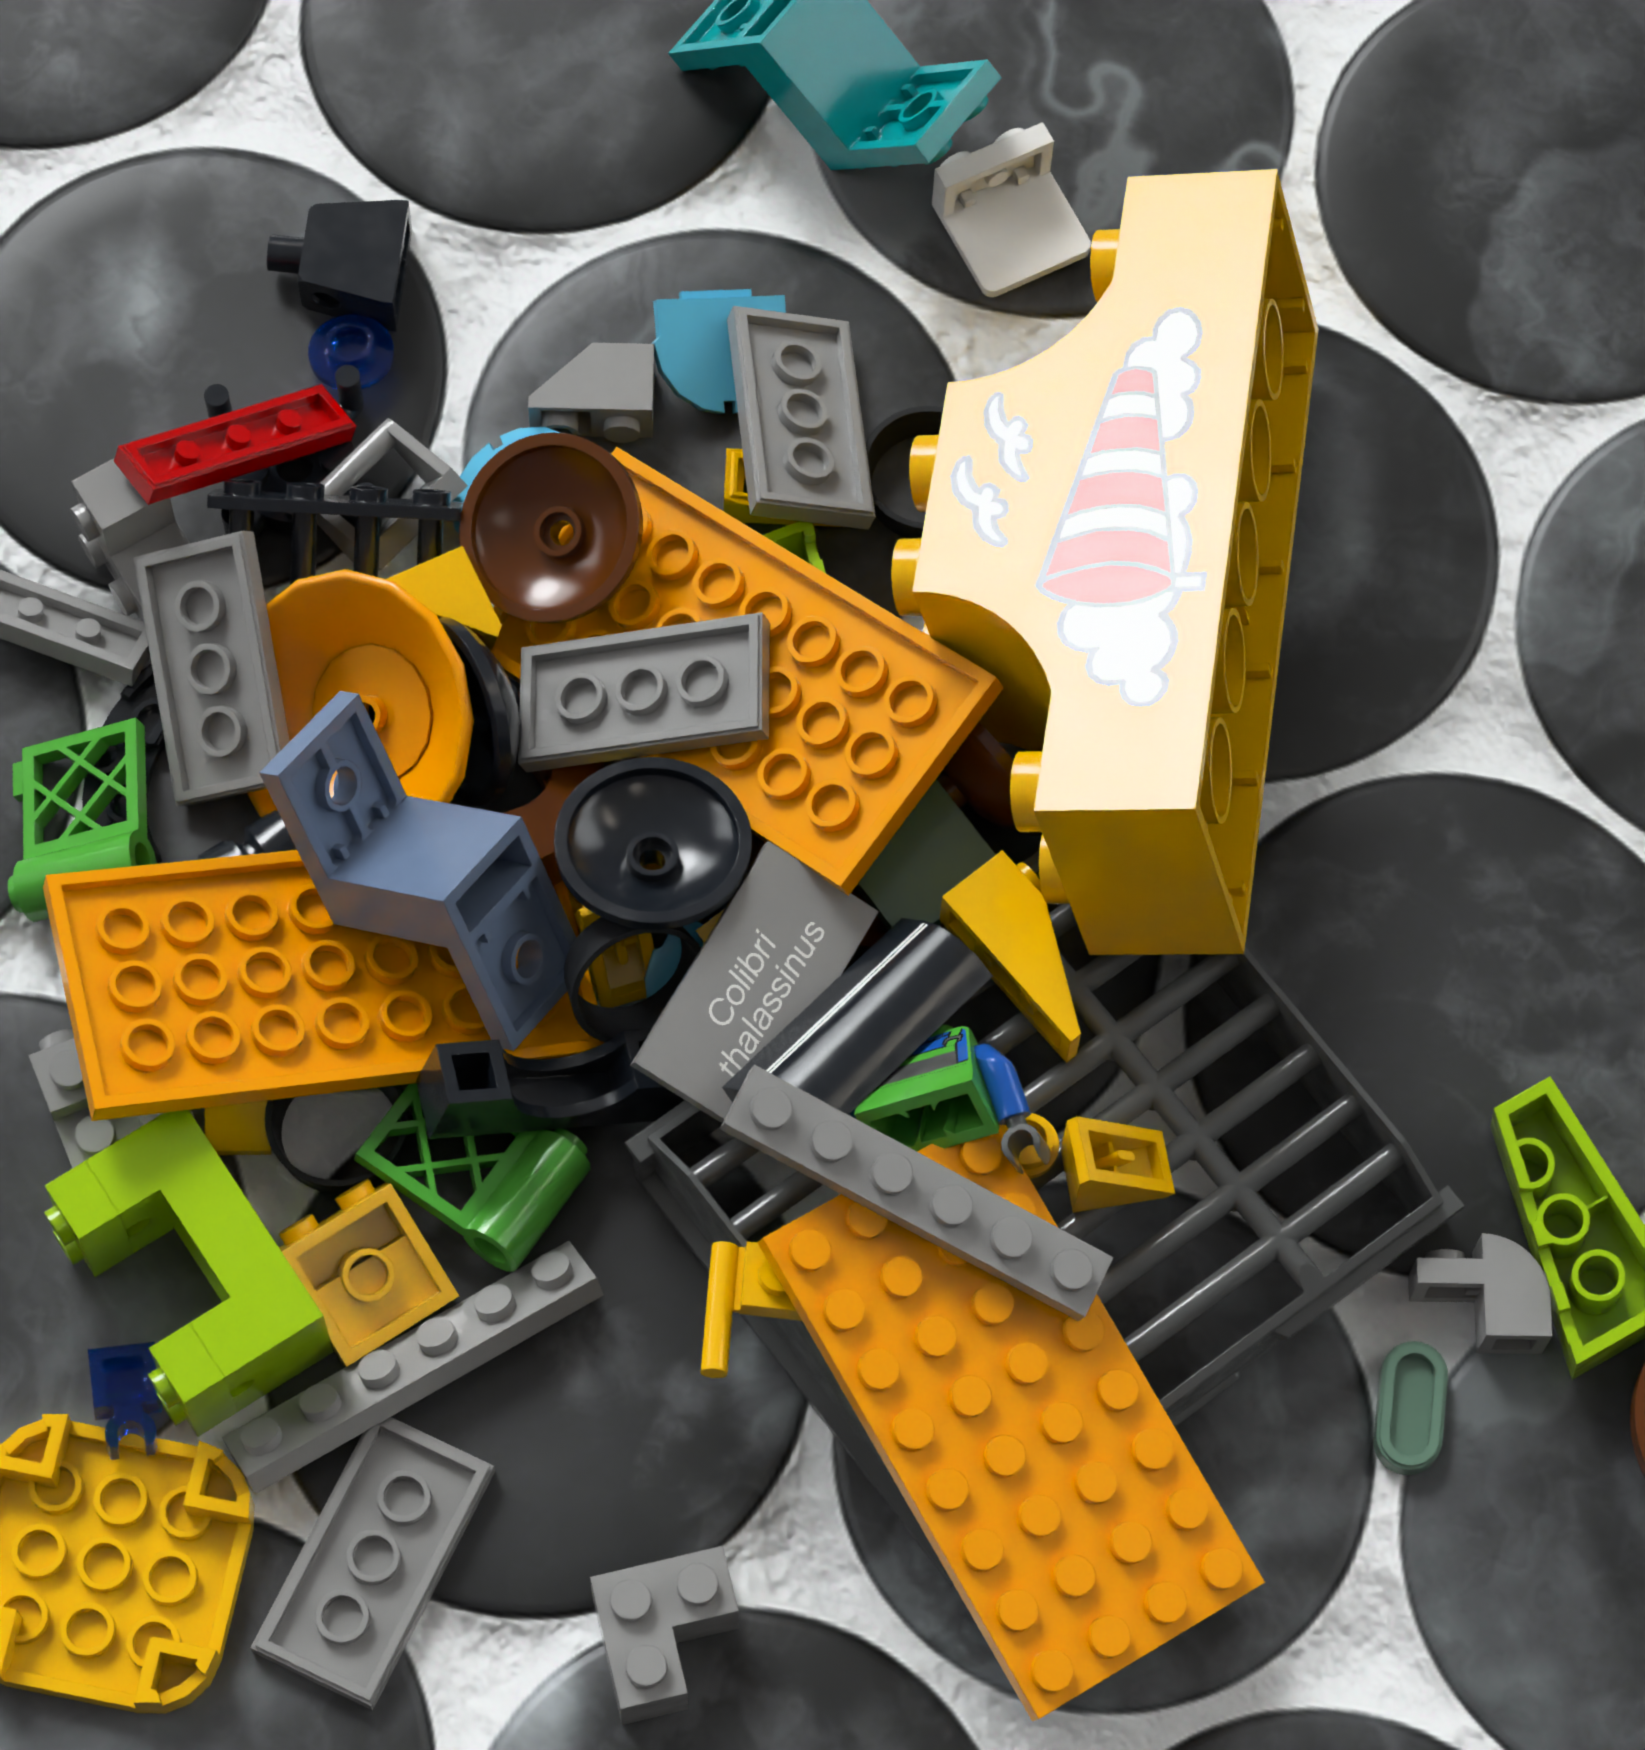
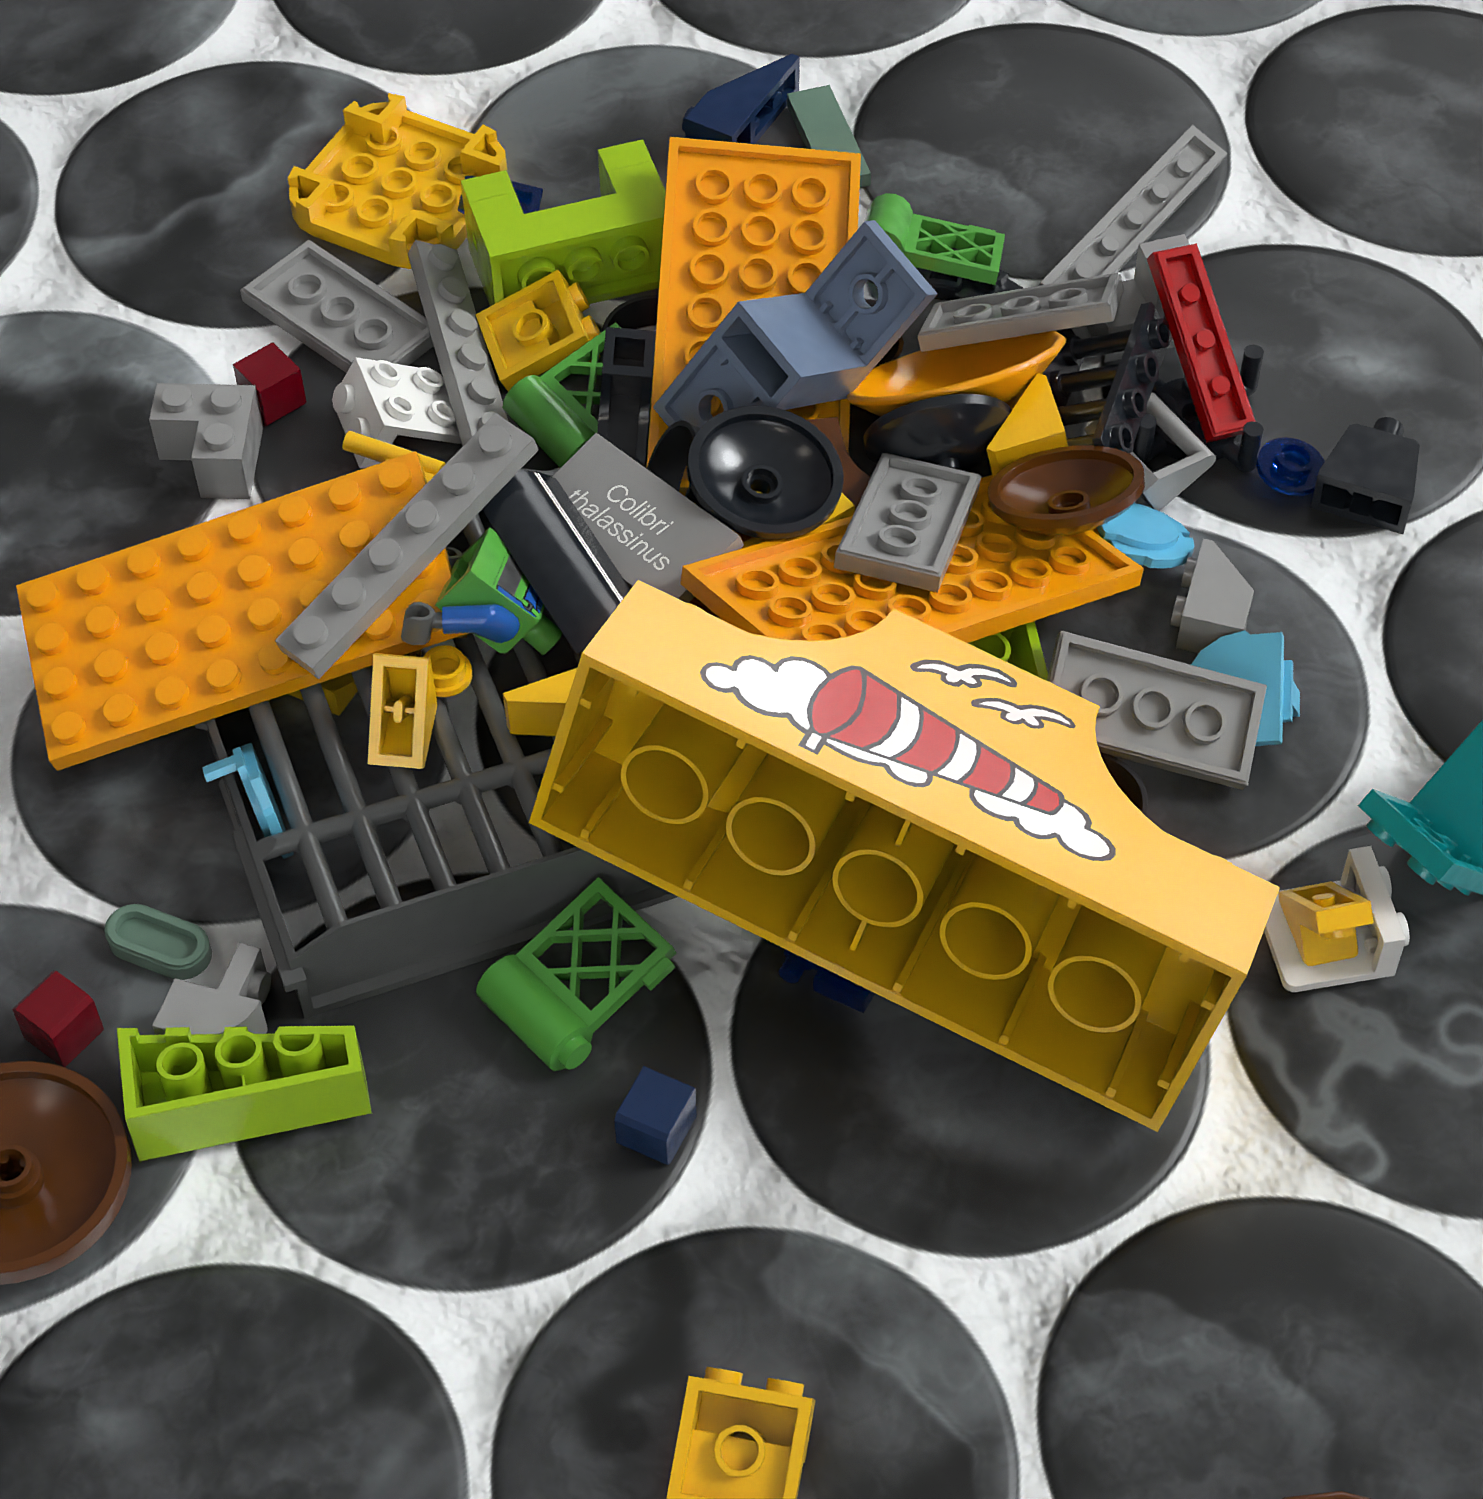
camera: 110 degrees right, 15 degrees down
none -> dark red piece [12,970,104,1067]
none -> medium azure piece [202,743,294,859]
none -> dark red piece [233,342,307,426]
none -> white bracket [332,357,462,468]
none -> bright green piece [476,877,677,1071]
none -> dark blue piece [614,1066,697,1165]
none -> yellow slope [1278,881,1373,966]

